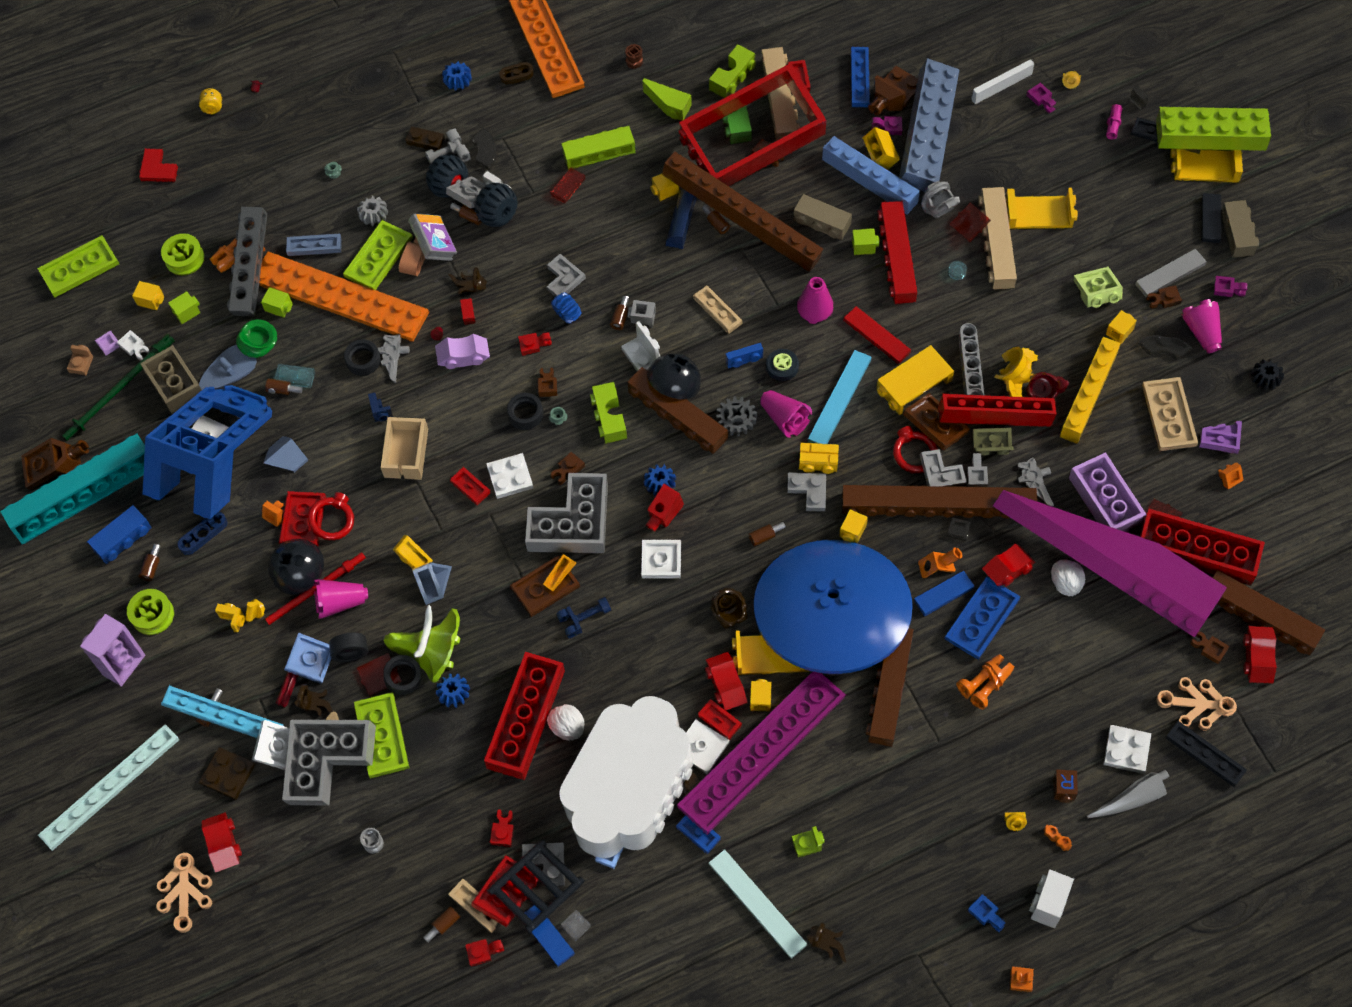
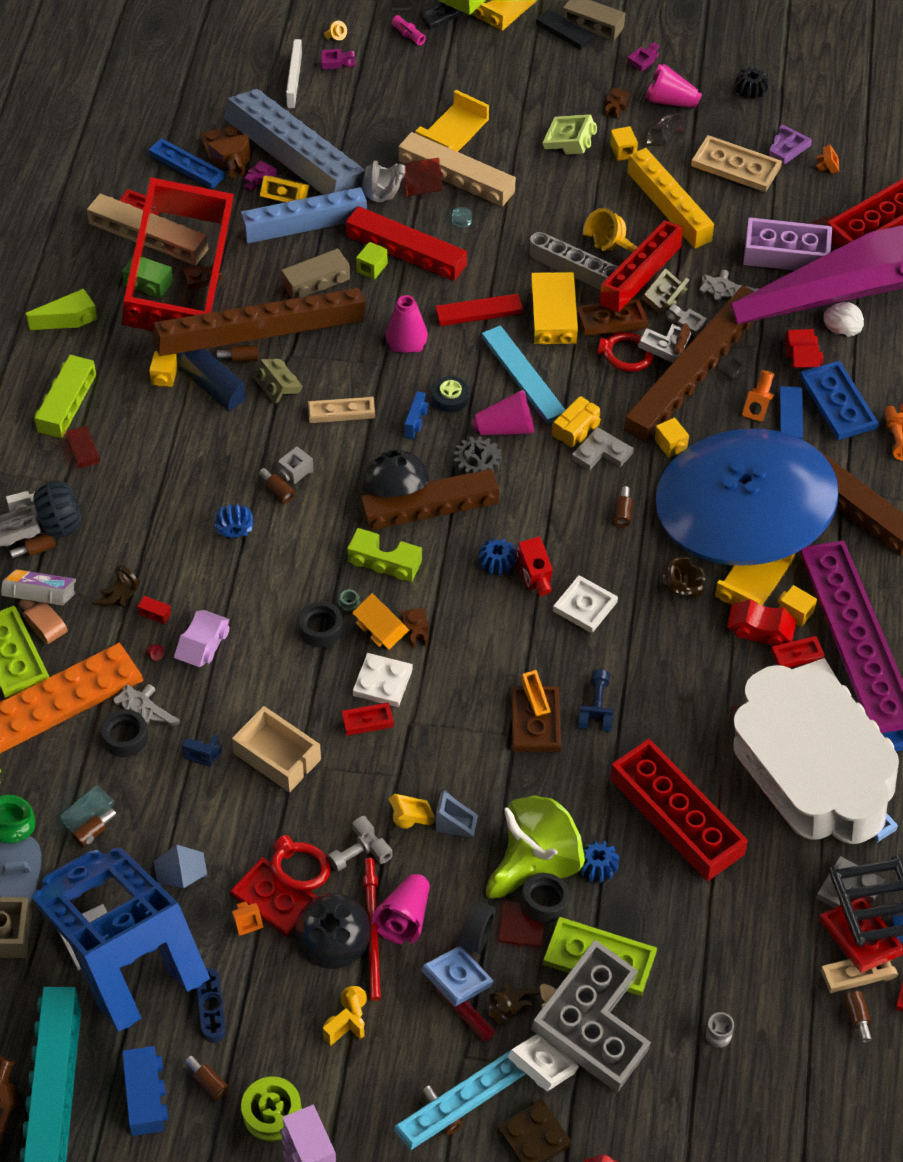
camera: 60 degrees left, 10 degrees down
red plate [490,809,514,847] -> none
red plate [518,332,552,356] -> none
light grey brick [525,473,608,553] -> none
reddish brown plate [538,368,557,397] -> none
light grey plate [547,254,586,297] -> none
white hair [547,704,585,741] -> none
white bracket [621,321,660,371] -> none
lime arch [709,44,756,98] -> none
dark red hair [1026,372,1069,398] -> none
light grey tile [1135,249,1206,297] -> none
none -> olive bracket [253,359,303,403]
none -> light grey bar [327,816,393,872]
none -> light orange brick [352,593,409,650]
none -> reddish brown piece [673,323,690,355]

